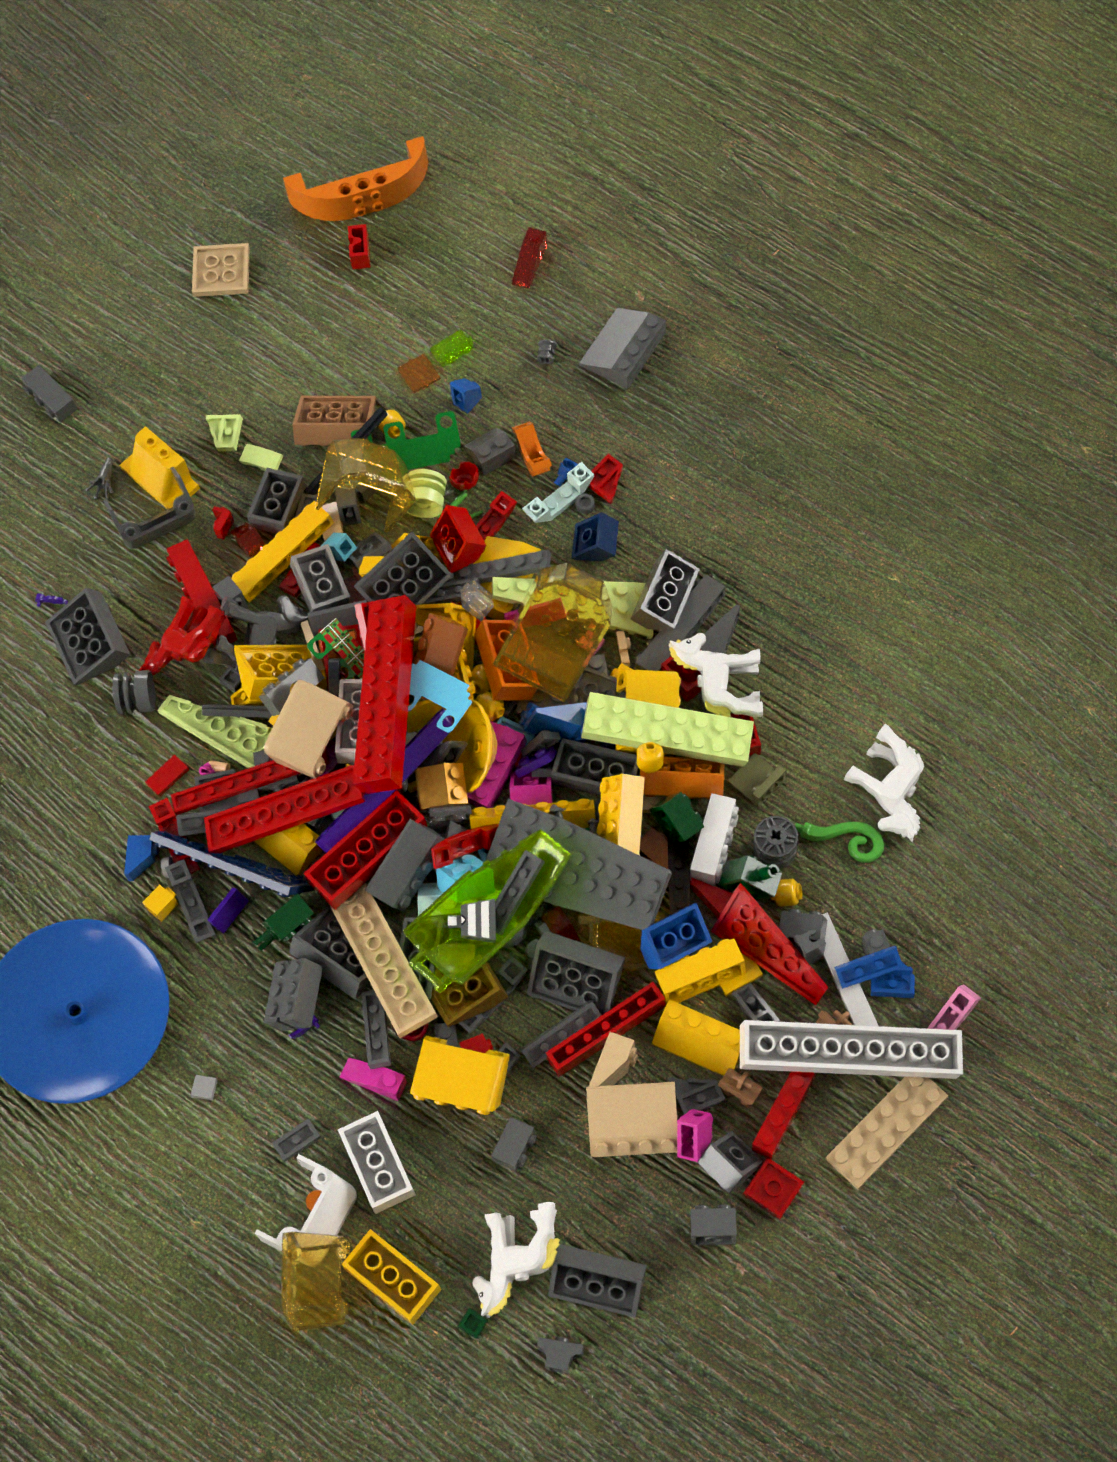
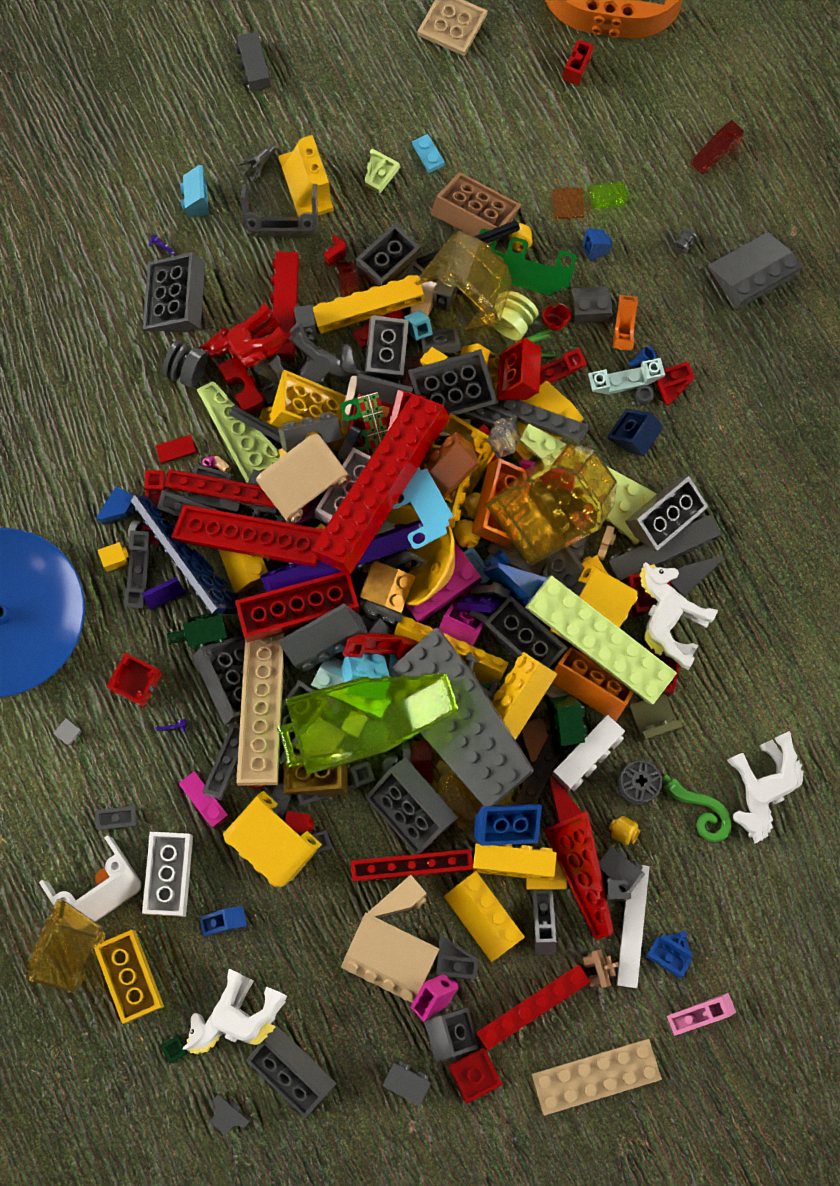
camera: 20 degrees right, 10 degrees up
yellowish green slope [239,444,283,471] -> none
dark grey piece [263,958,323,1031] -> none
torso [448,899,496,943] -> none
dark grey brick [491,1117,537,1172] -> none
dark grey plate [495,850,545,935] -> none
dark grey plate [520,1000,602,1068] -> none
yellow head [637,742,664,773] -> none
dark green brick [718,855,782,901] -> none
medium nougat hips [718,1068,763,1107] -> none
white brick [740,1020,963,1079] -> none
blue plate [834,946,903,989] -> none
dark grey brick [861,929,890,955] -> none
none -> red container [106,653,163,708]
none -> medium azure slope [180,165,209,217]
none -> blue slope [199,906,247,937]
none -> red arch [218,358,266,414]
none -> medium azure plate [412,134,445,173]

